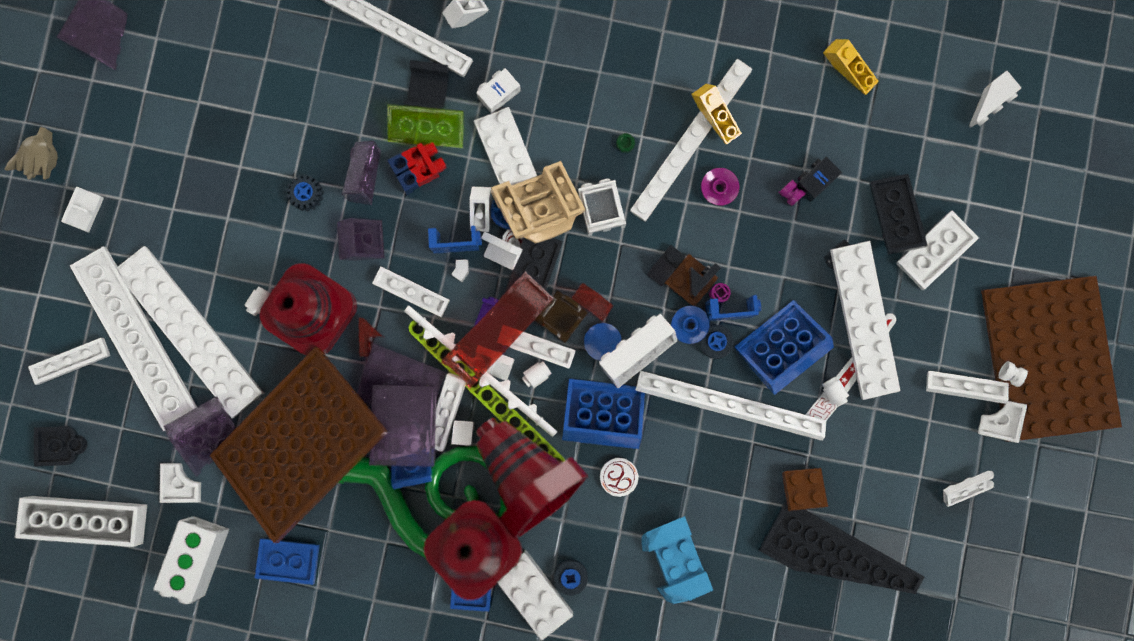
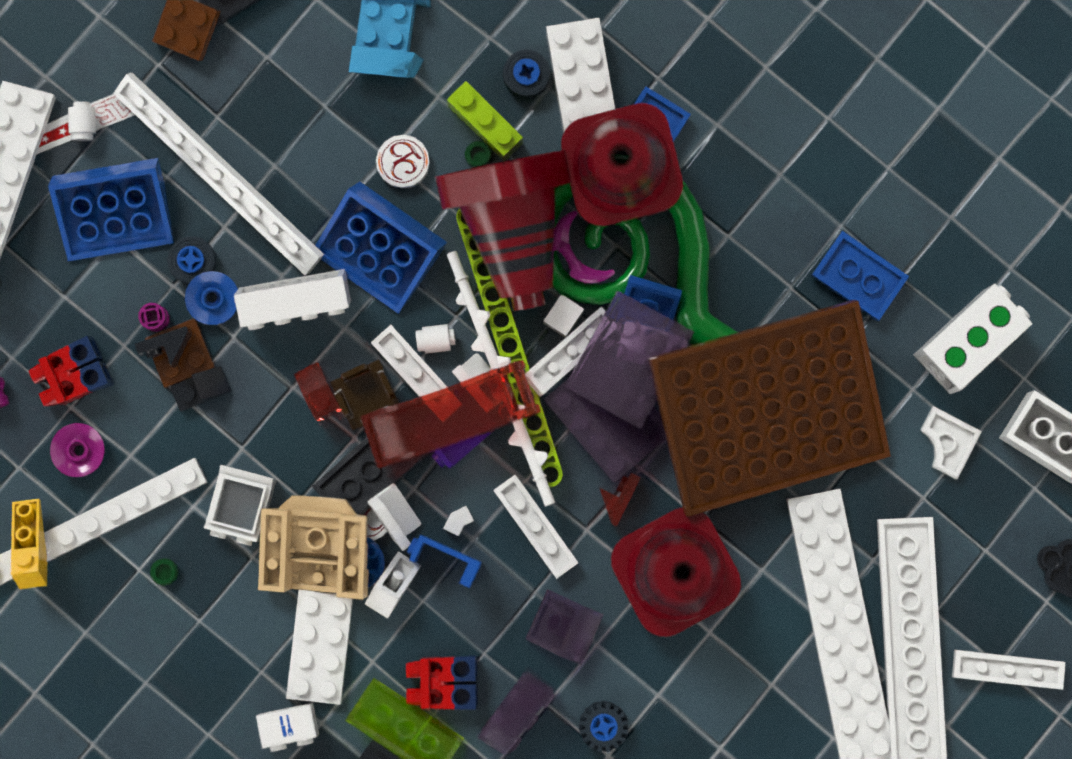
camera: 145 degrees left, 0 degrees up
clear purple wedge [163,396,237,477] -> none
white brick [245,286,270,316] -> none
blue dish [584,323,622,361] -> none
blue panel [705,295,761,321] -> none
none -> hips [29,336,114,407]
none -> lime brick [447,81,523,161]
none -> dark green tile [465,141,492,168]
none -> magenta piece [554,210,615,284]

